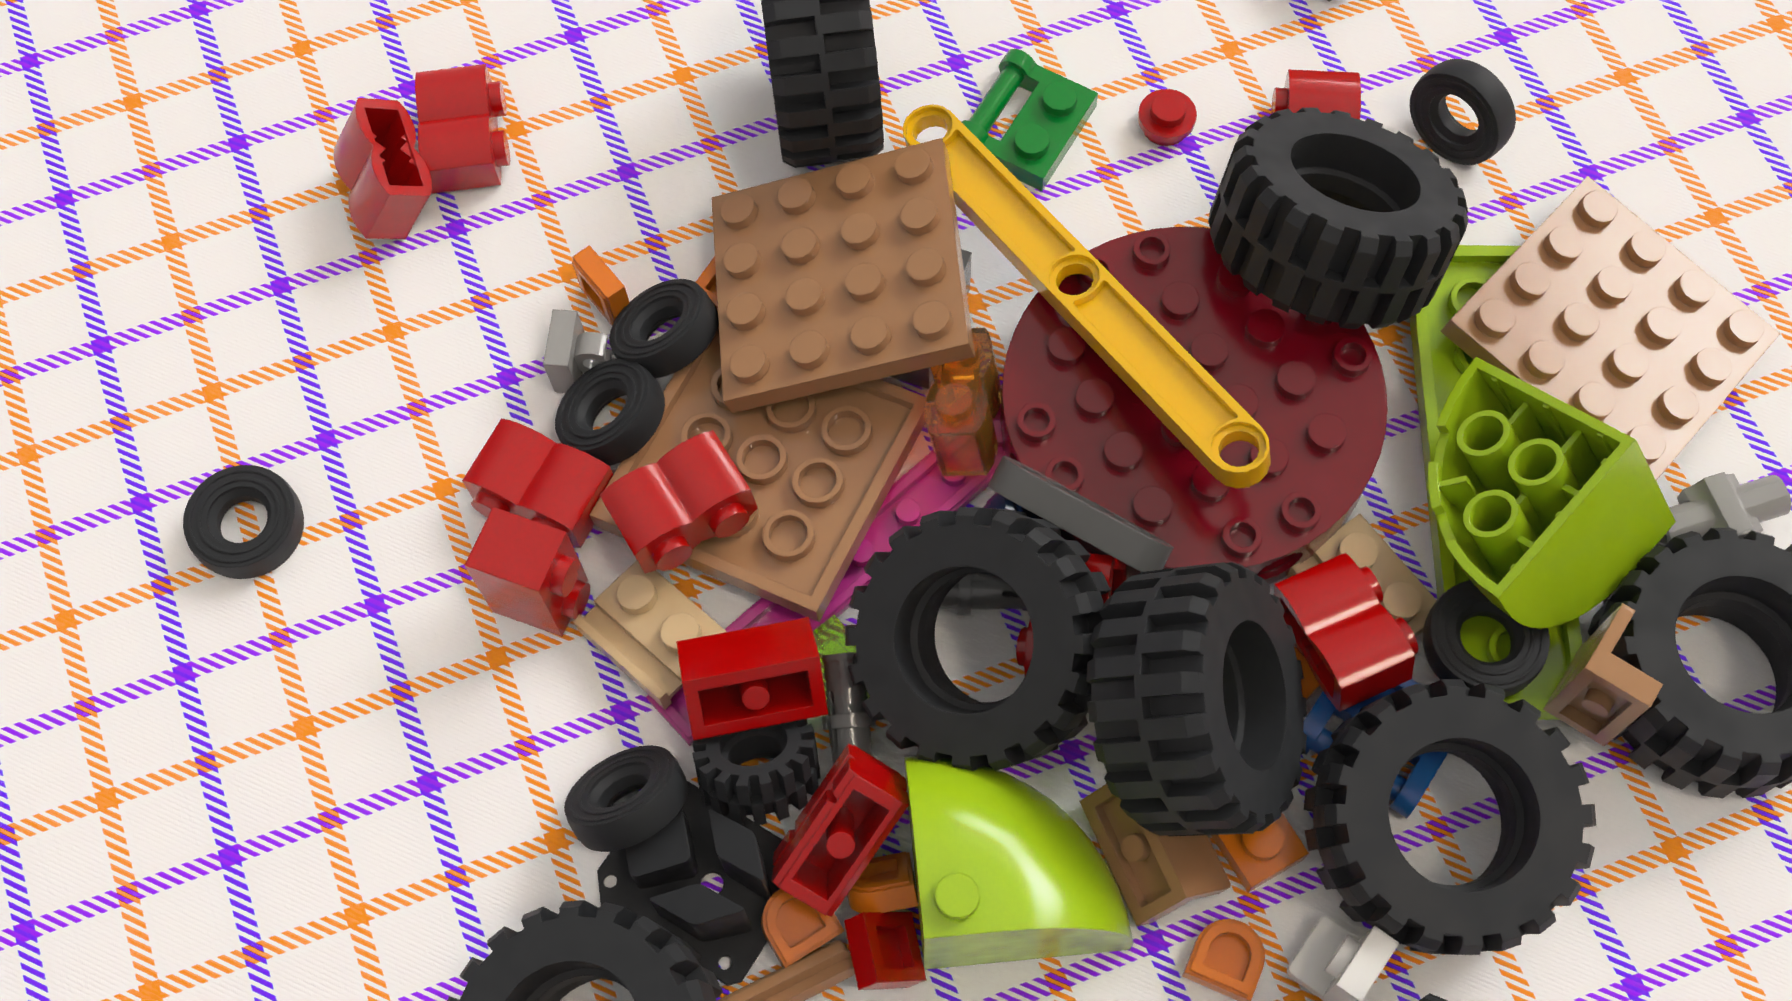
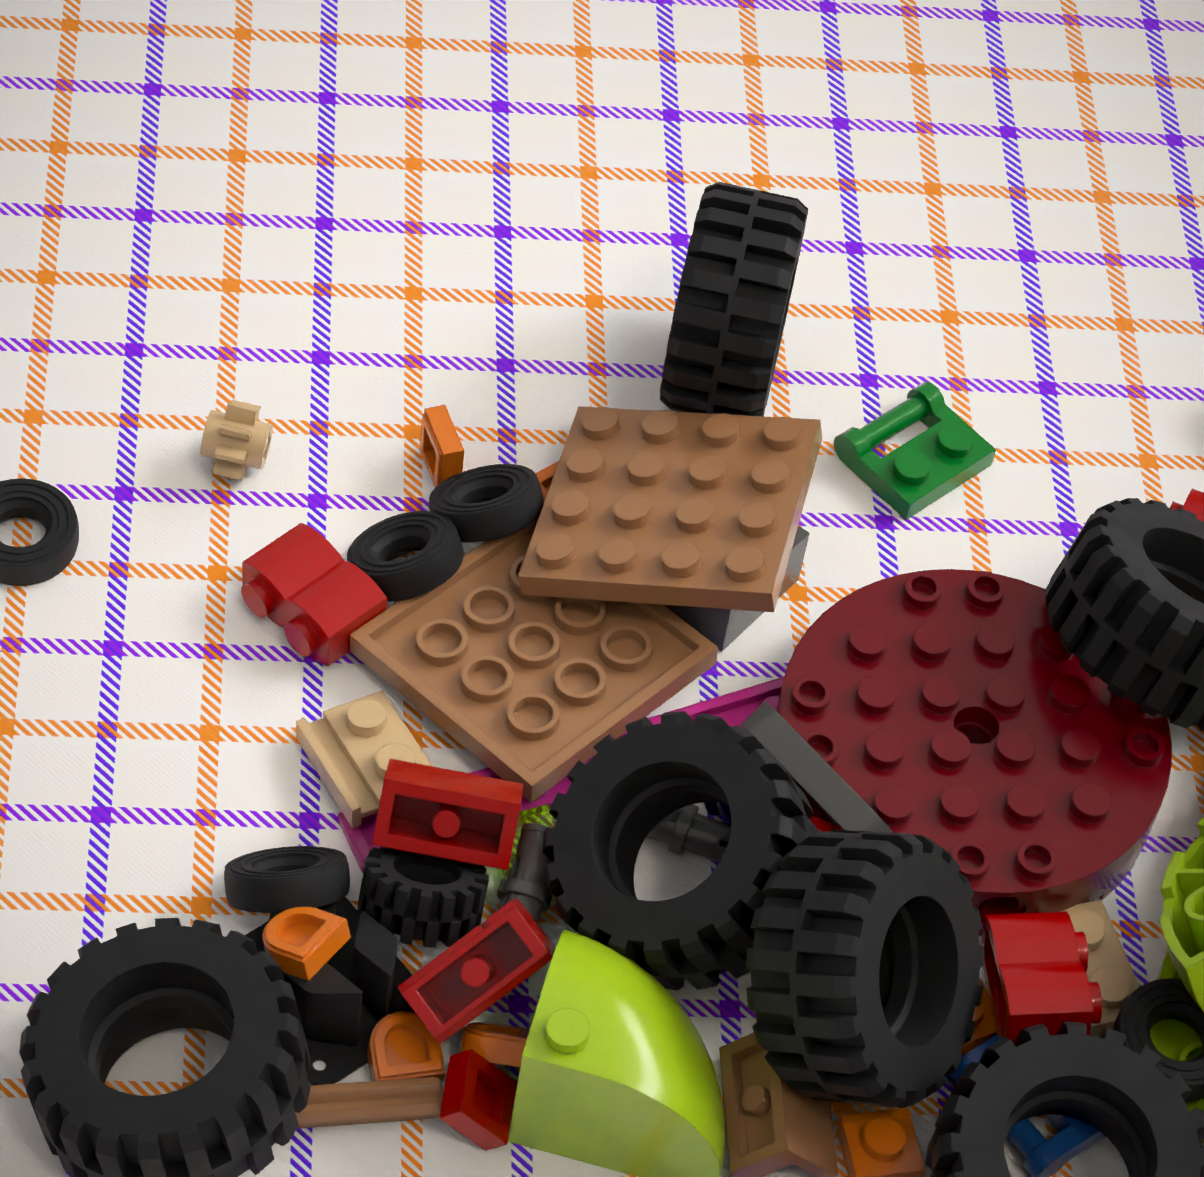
camera: 10 degrees right, 15 degrees down
red brick [333,98,432,239] -> none
red brick [415,64,510,194] -> none
red brick [464,507,590,637] -> none
light grey tile [543,309,613,393] -> none
red brick [599,430,758,574] -> none
yellow beam [903,104,1271,488] -> none
clear orange brick [924,328,1002,476] -> none
red plate [1138,89,1197,146] -> none
none -> tan gear [200,400,273,481]
none -> orange tile [262,907,351,981]

